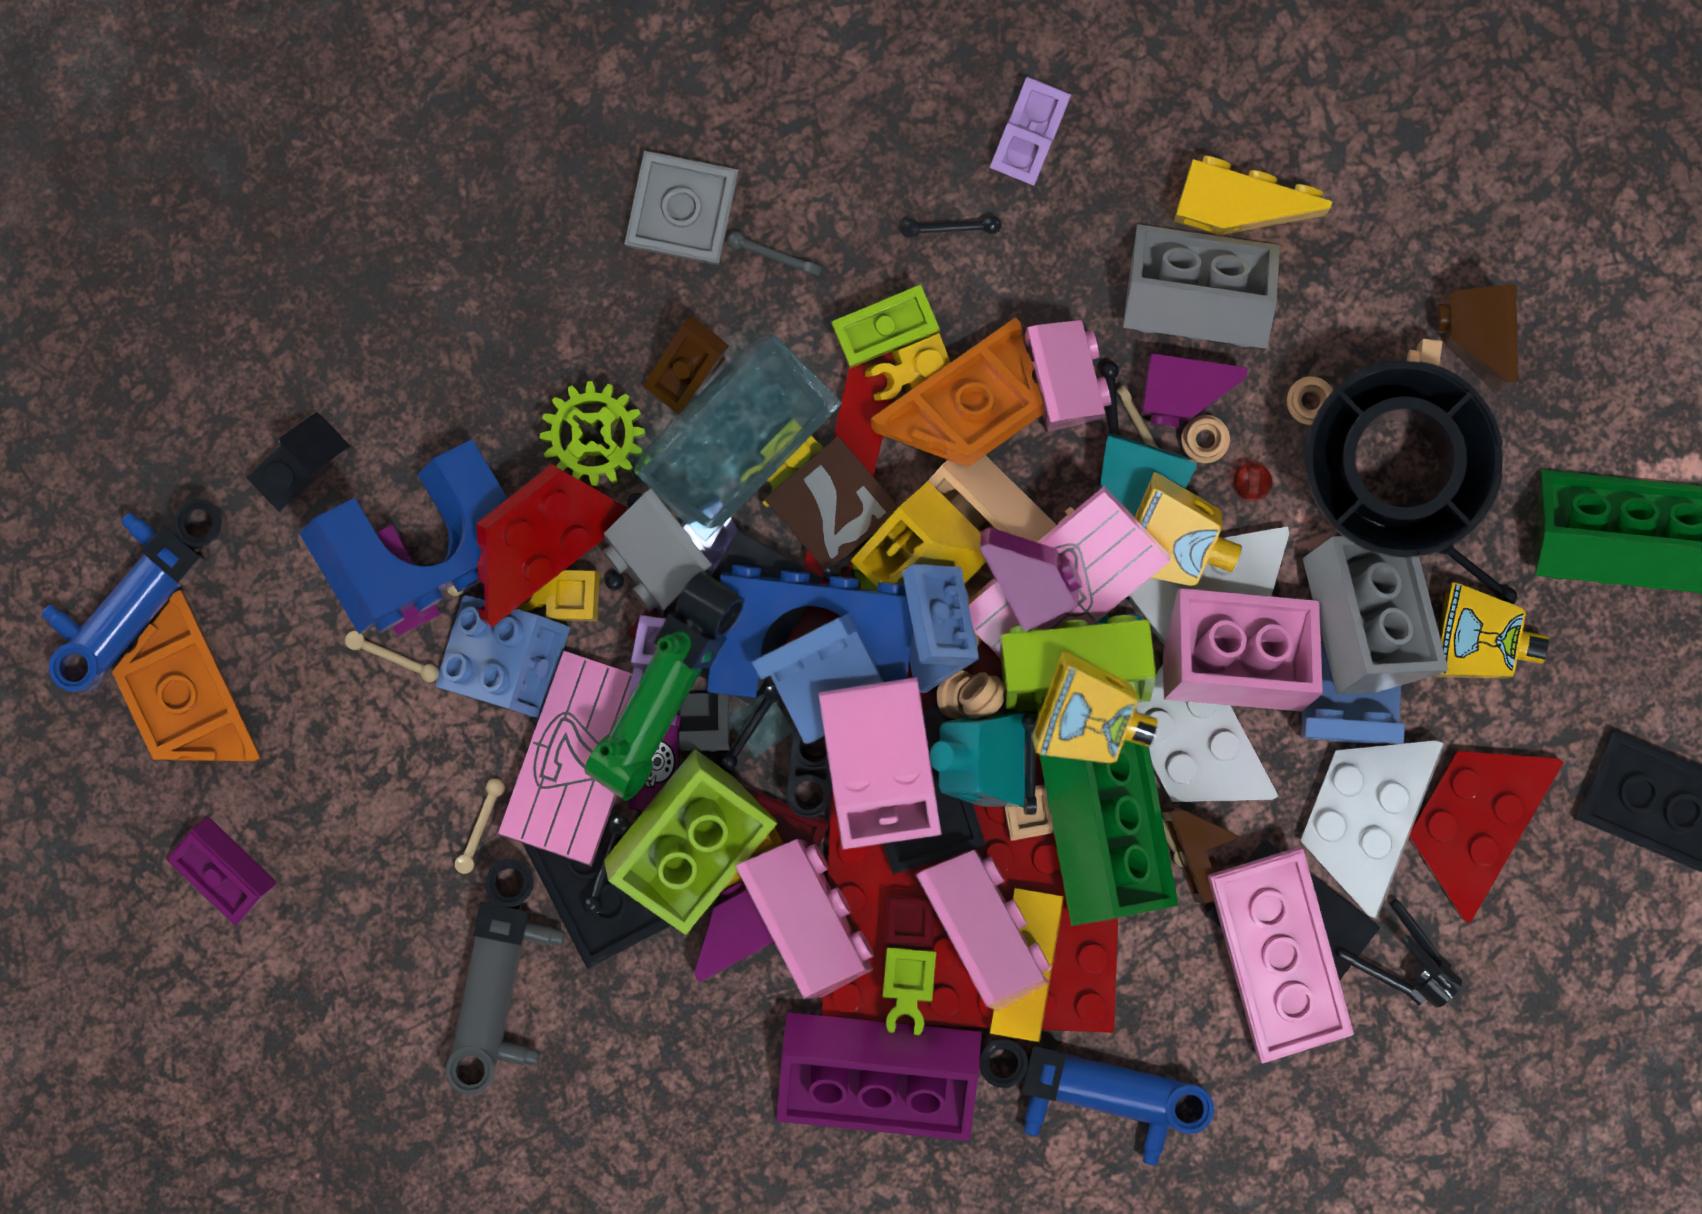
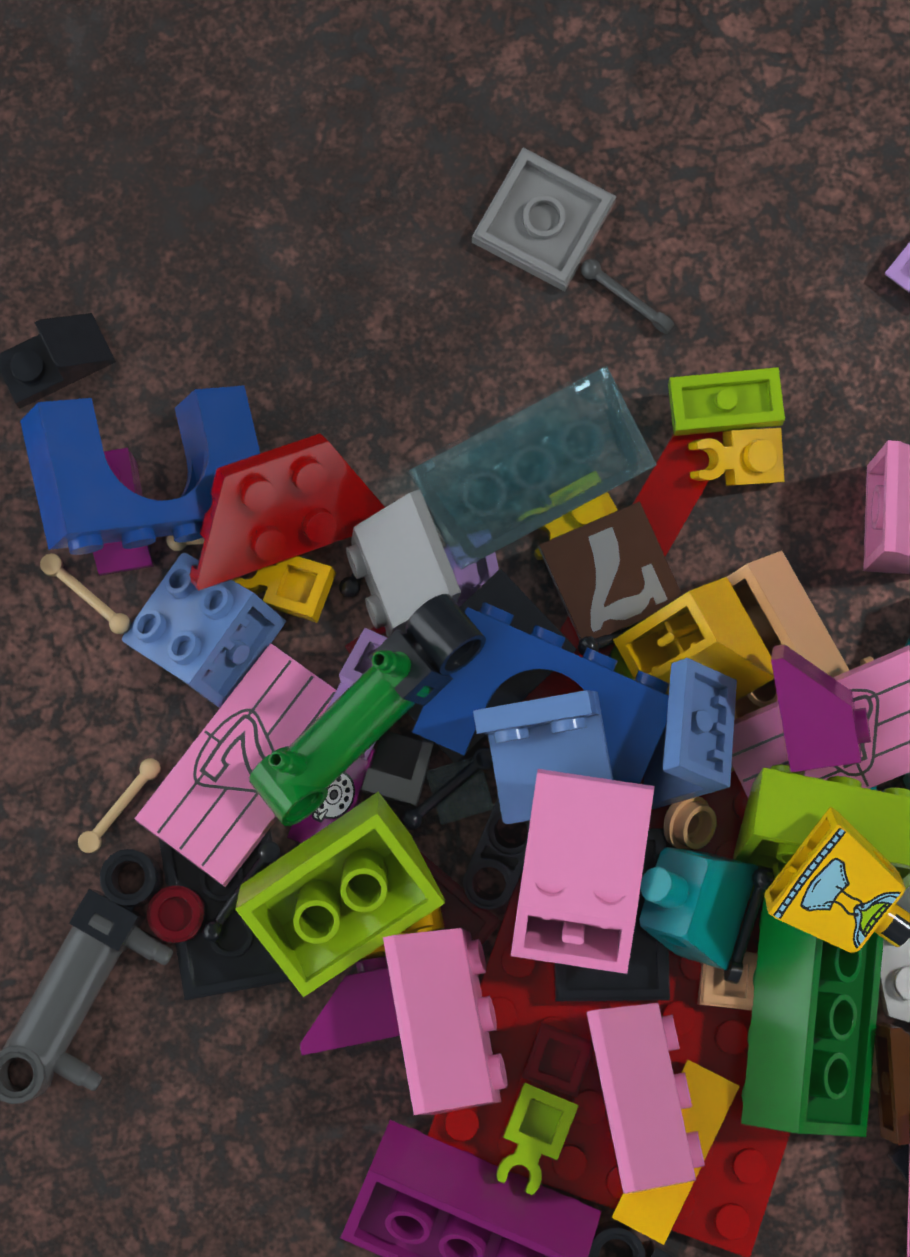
camera: 15 degrees right, 5 degrees down
lime gear [540,381,646,488] -> none
reddish brown slope [643,316,729,416] -> none
orange wing [871,317,1044,467] -> none
black hinge [901,215,1002,239] -> none
light nougat plate [959,672,1005,719] -> none
none -> dark red tile [147,886,206,943]

